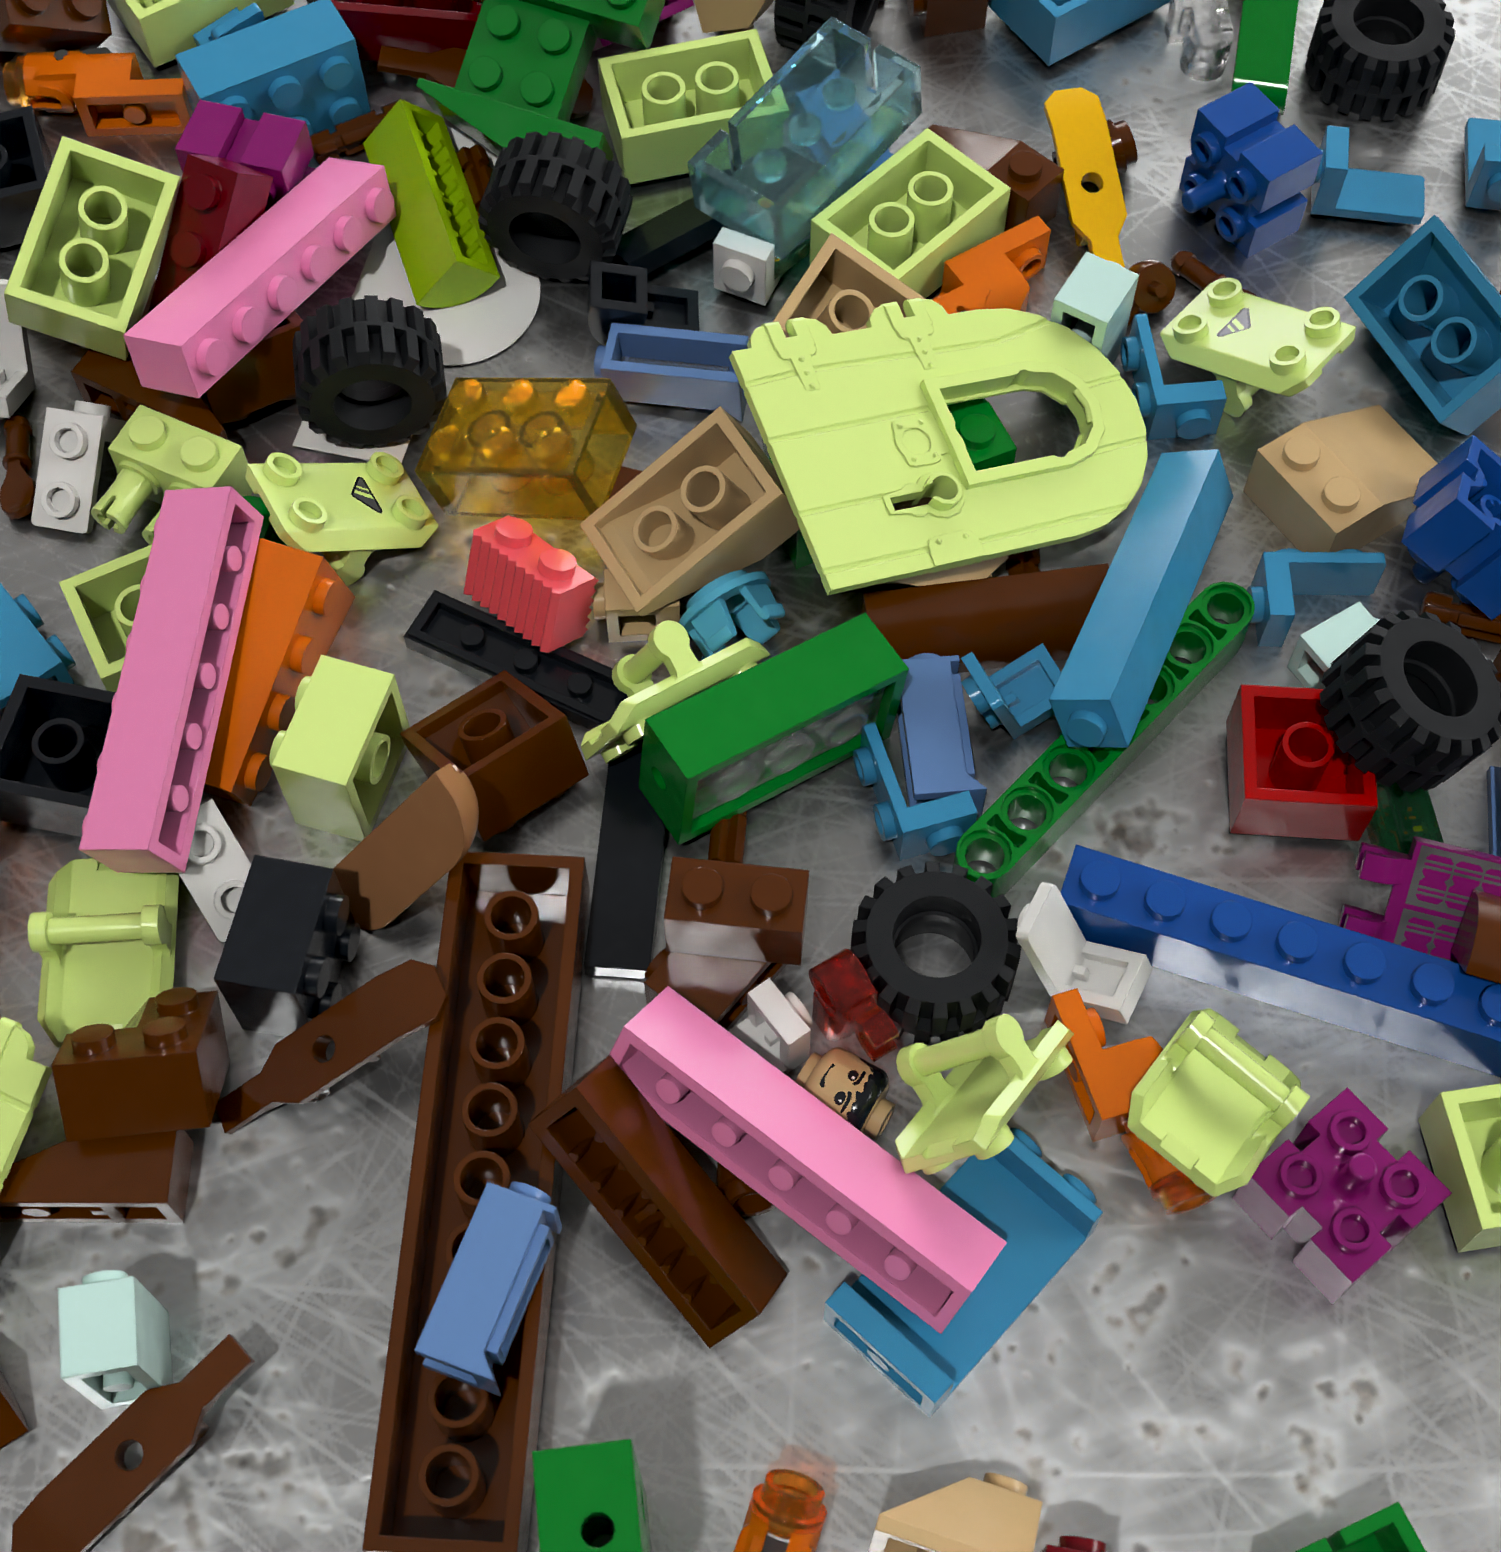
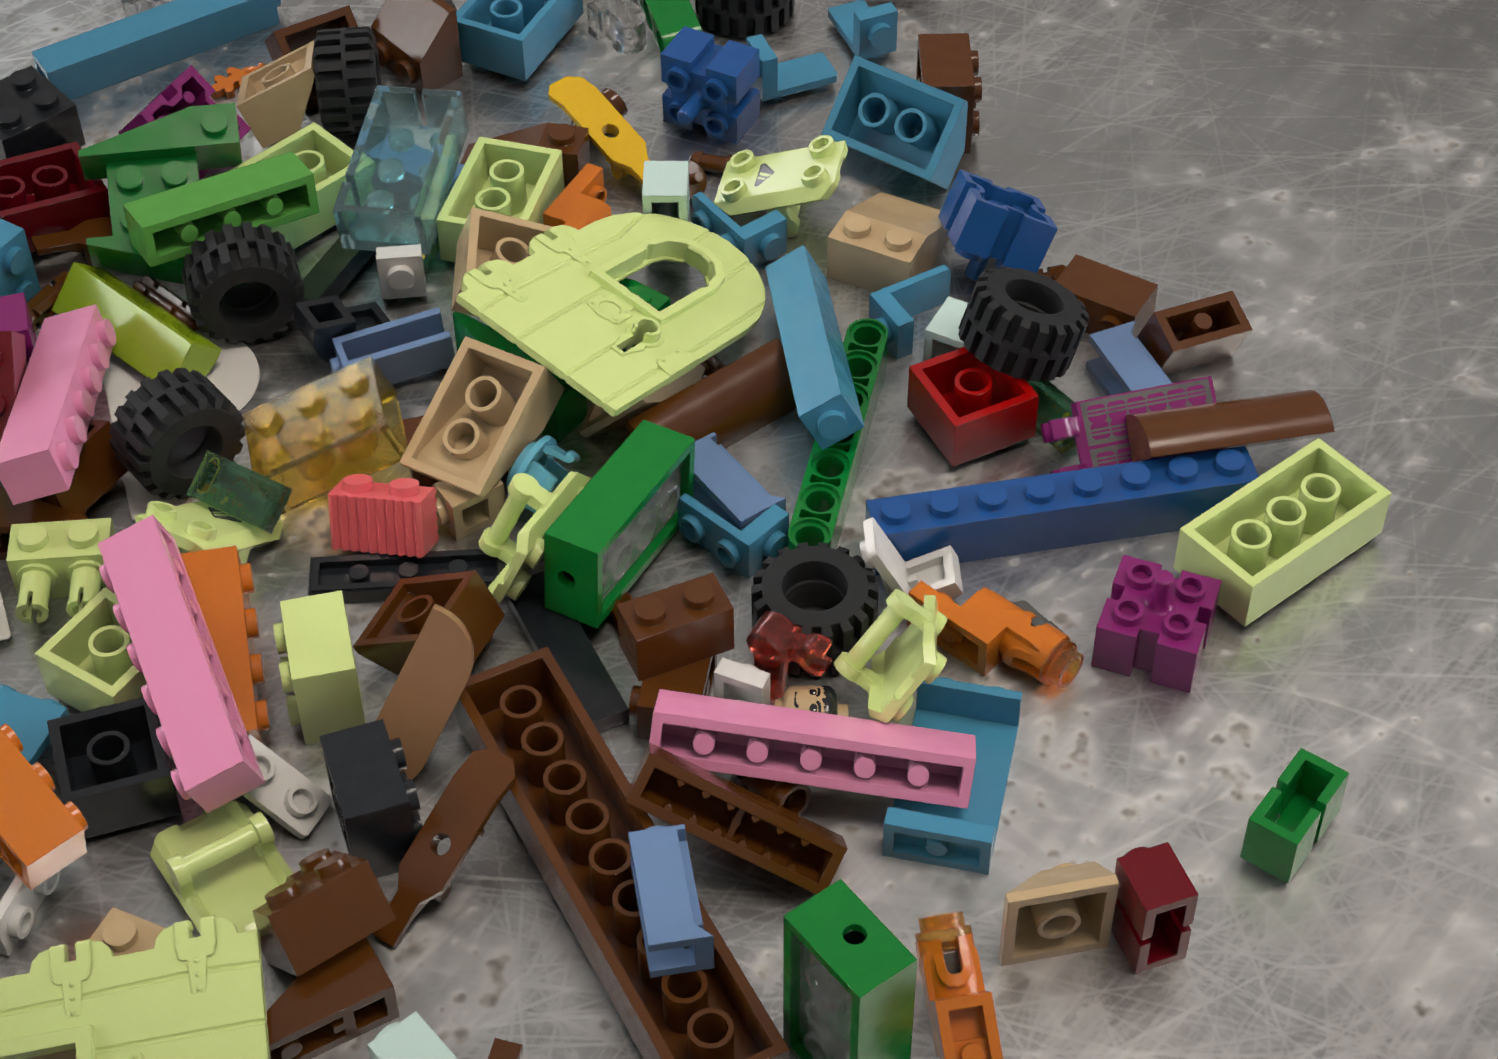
camera: 30 degrees left, 15 degrees down
dark azure bracket [961,643,1061,739] -> none
yellowish green shield [1127,1008,1310,1197] -> none
none -> bright green brick [123,152,320,268]
none -> clear green tile [186,450,293,534]

